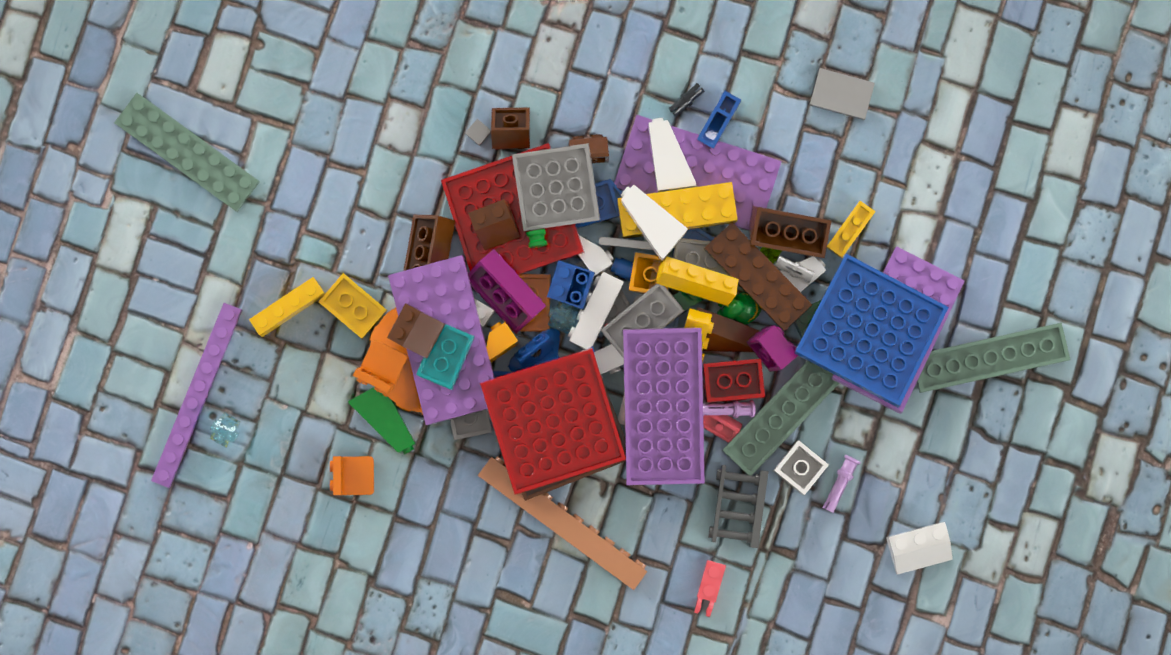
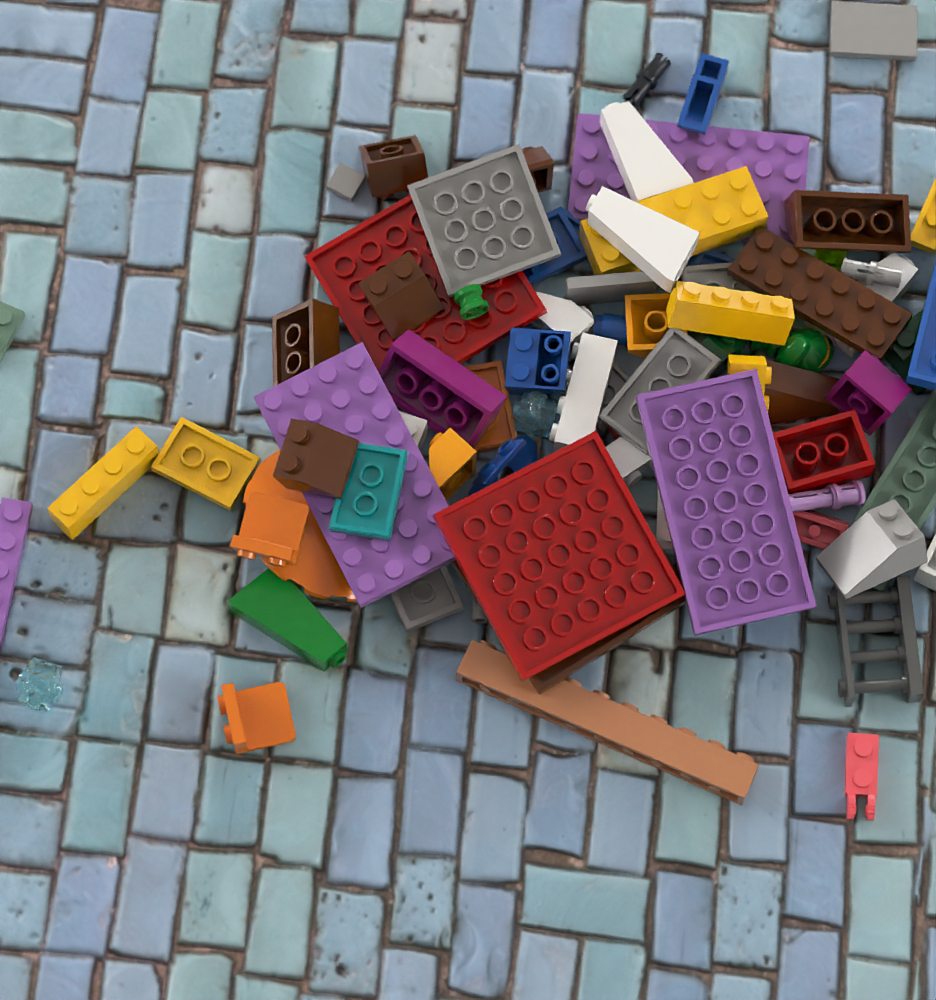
camera: 15 degrees left, 15 degrees down
none -> light grey slope [816,499,928,599]

